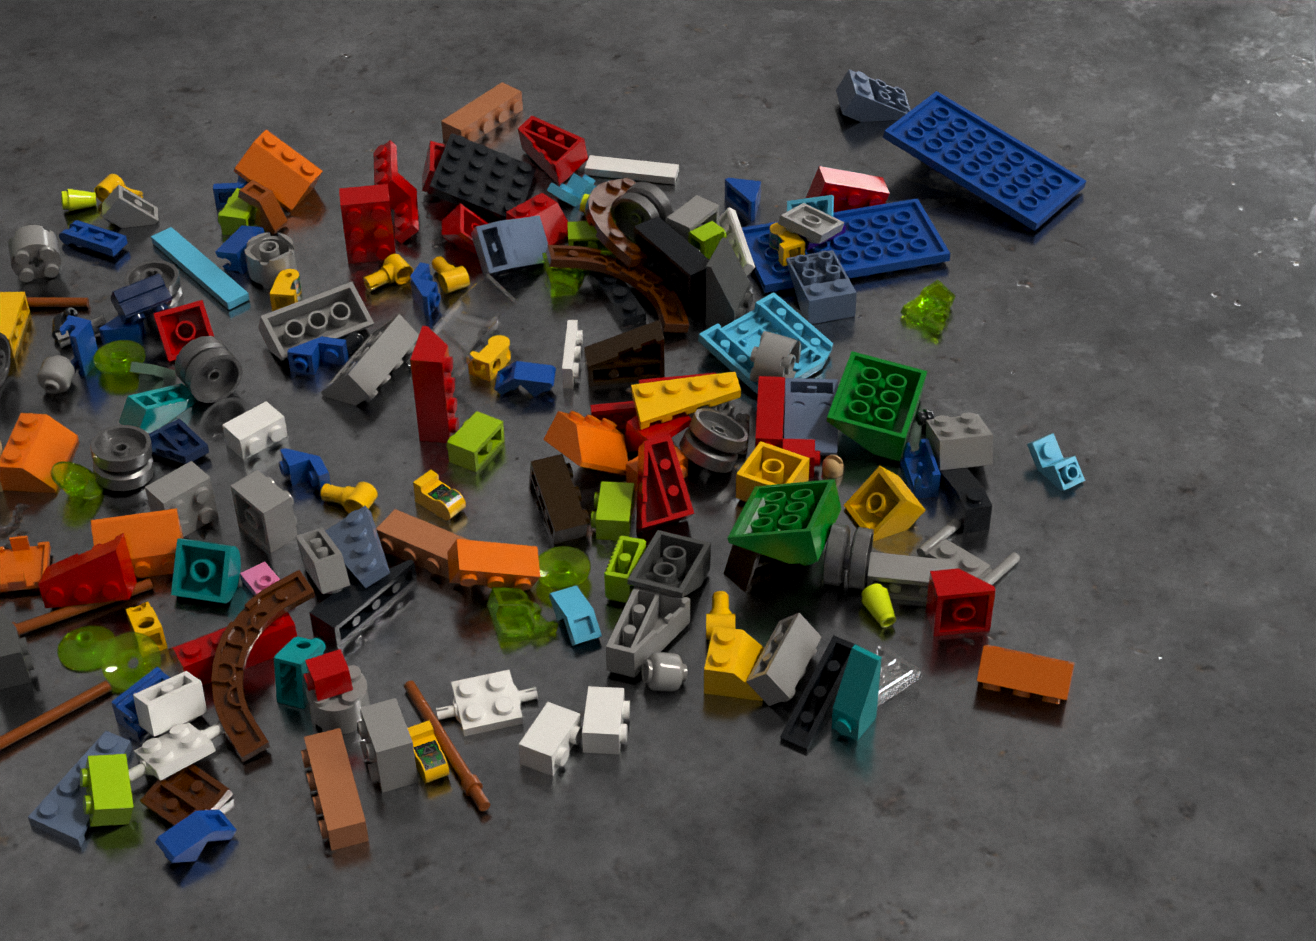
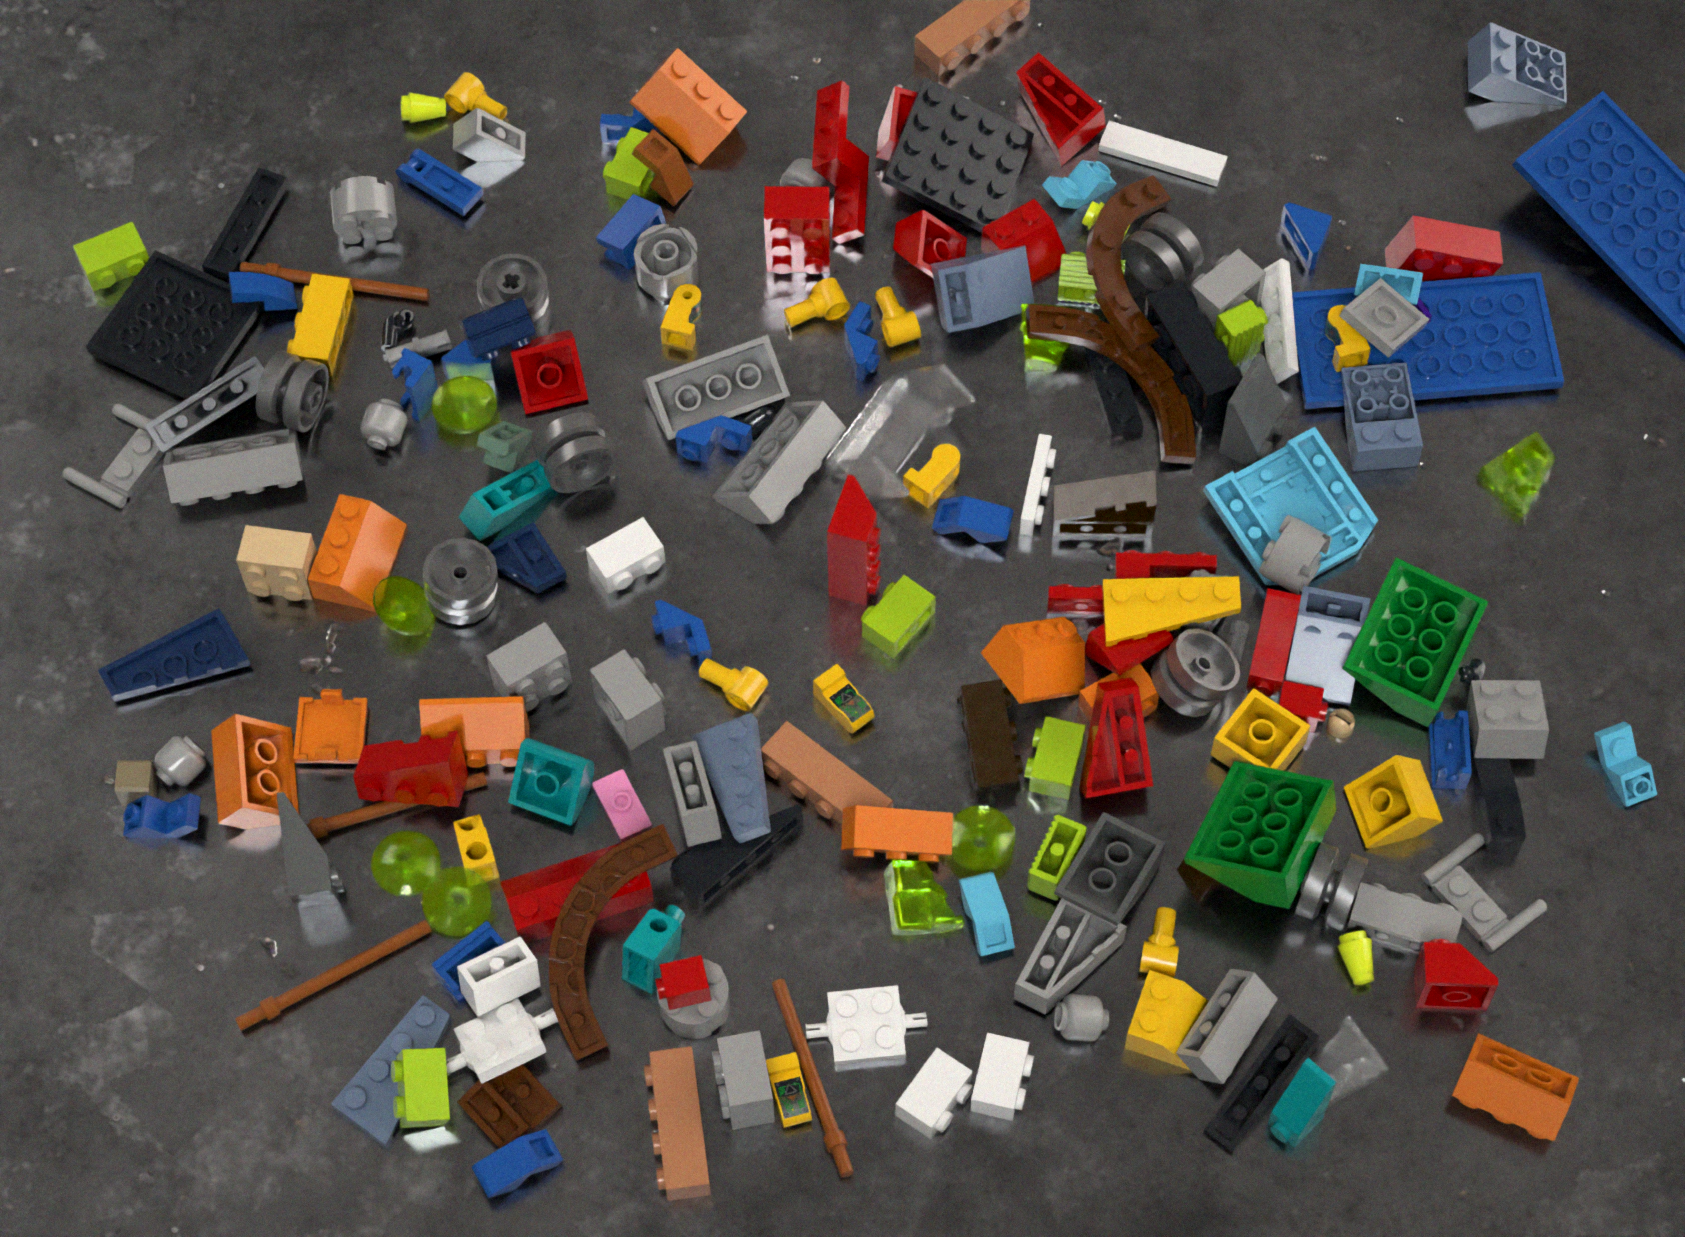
camera: 10 degrees right, 20 degrees up
medium azure tile [151,227,250,310] -> none

